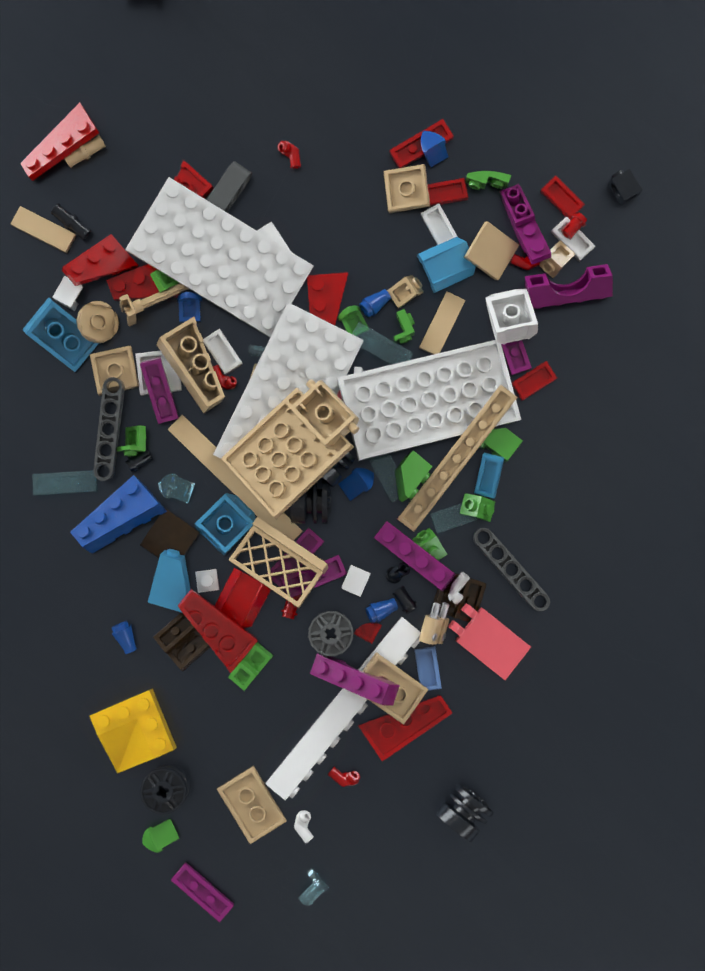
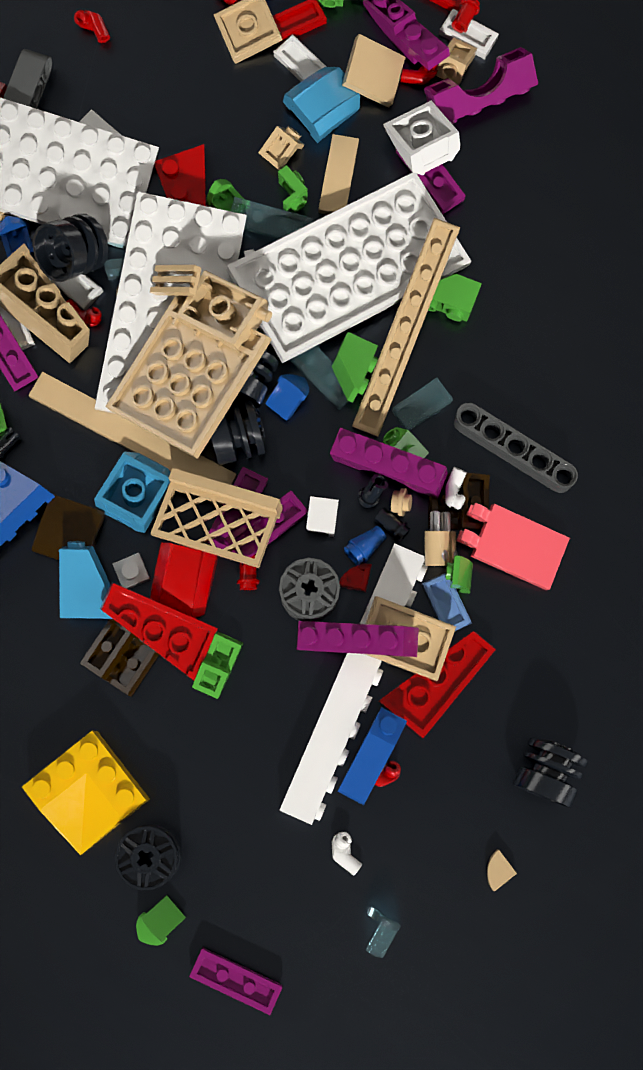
camera: 20 degrees left, 5 degrees down
blue cone [112,621,137,654] -> none
clear light blue tile [159,473,195,503] -> none
tan tile [217,766,287,844] -> none
blue cone [359,289,391,317] -> none
bright green bracket [460,494,495,522] -> none
dark azure tile [474,452,504,499] -> none
red tile [512,361,557,401] -> none
none -> black wheel [33,214,109,282]
none -> tan tile [150,265,202,296]
none -> blue slope [338,707,407,805]
none -> tan plate [391,488,412,516]
none -> bright green slope [445,555,473,594]
none -> tan tile [487,849,517,891]

